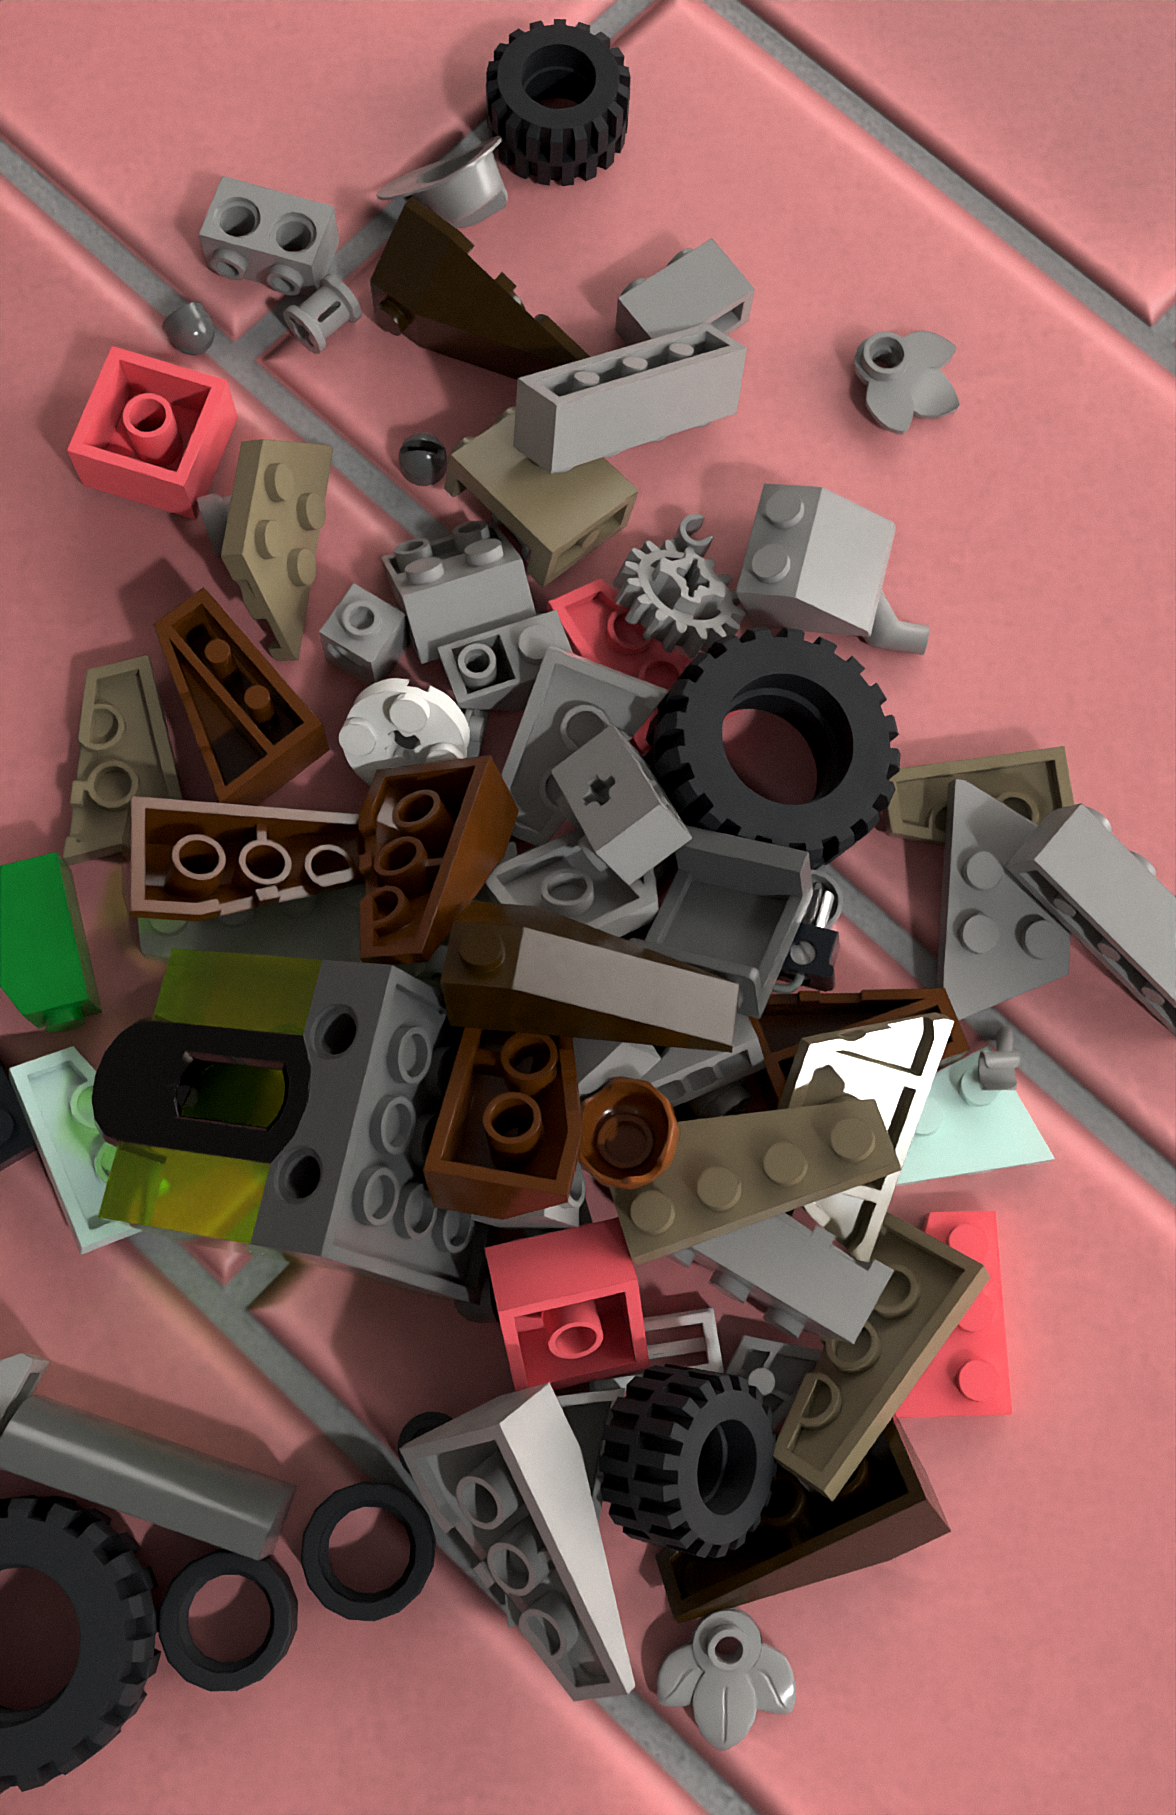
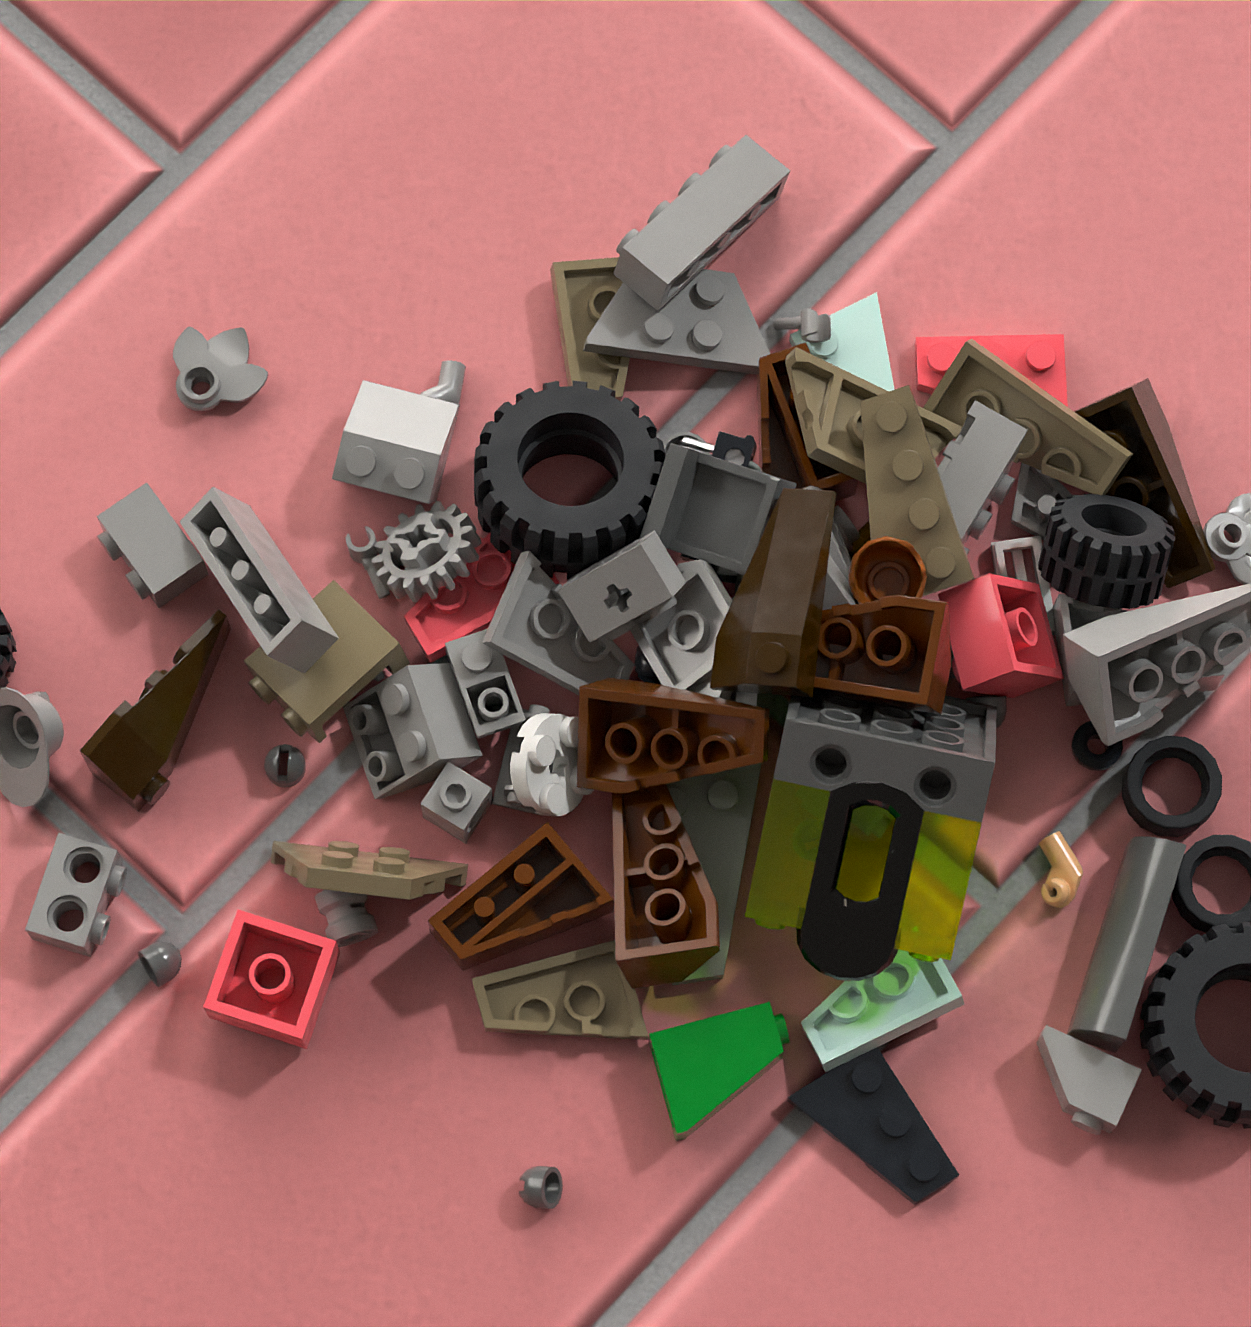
camera: 85 degrees left, 0 degrees up
light grey bush [283,274,362,354] -> none
none -> light nougat arm [1039,831,1083,908]

